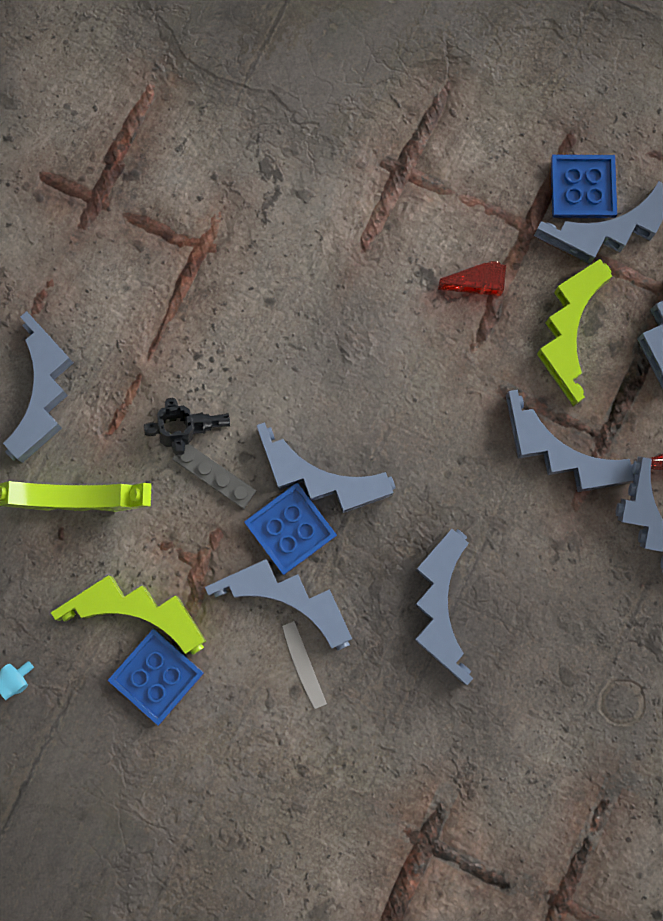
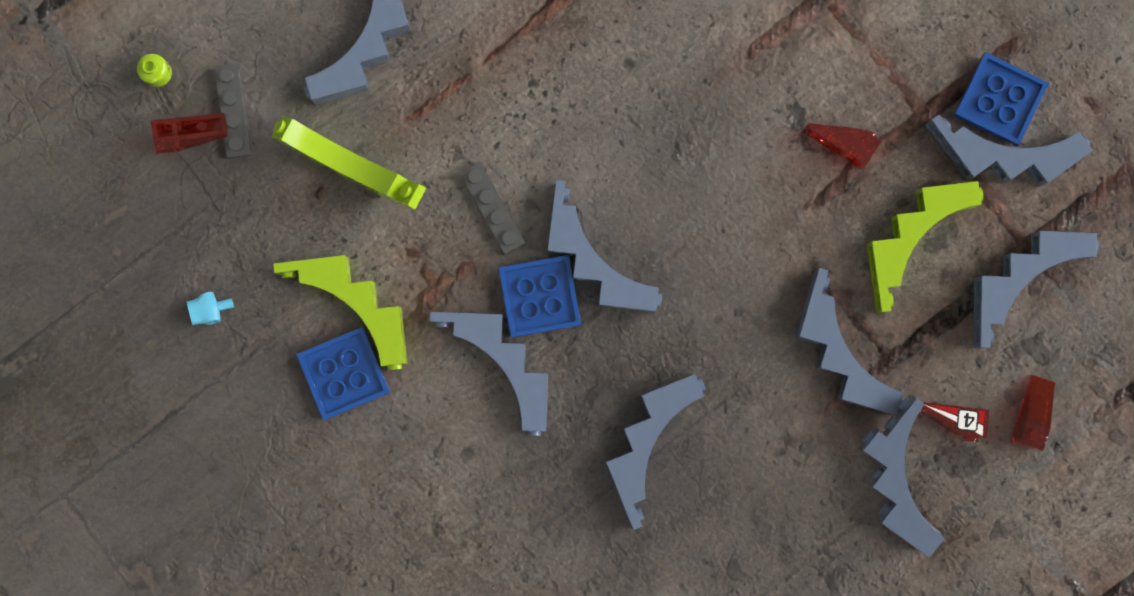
camera: 25 degrees right, 5 degrees up
black piece [144,398,230,455] -> none
light grey sticker [282,621,327,709] -> none

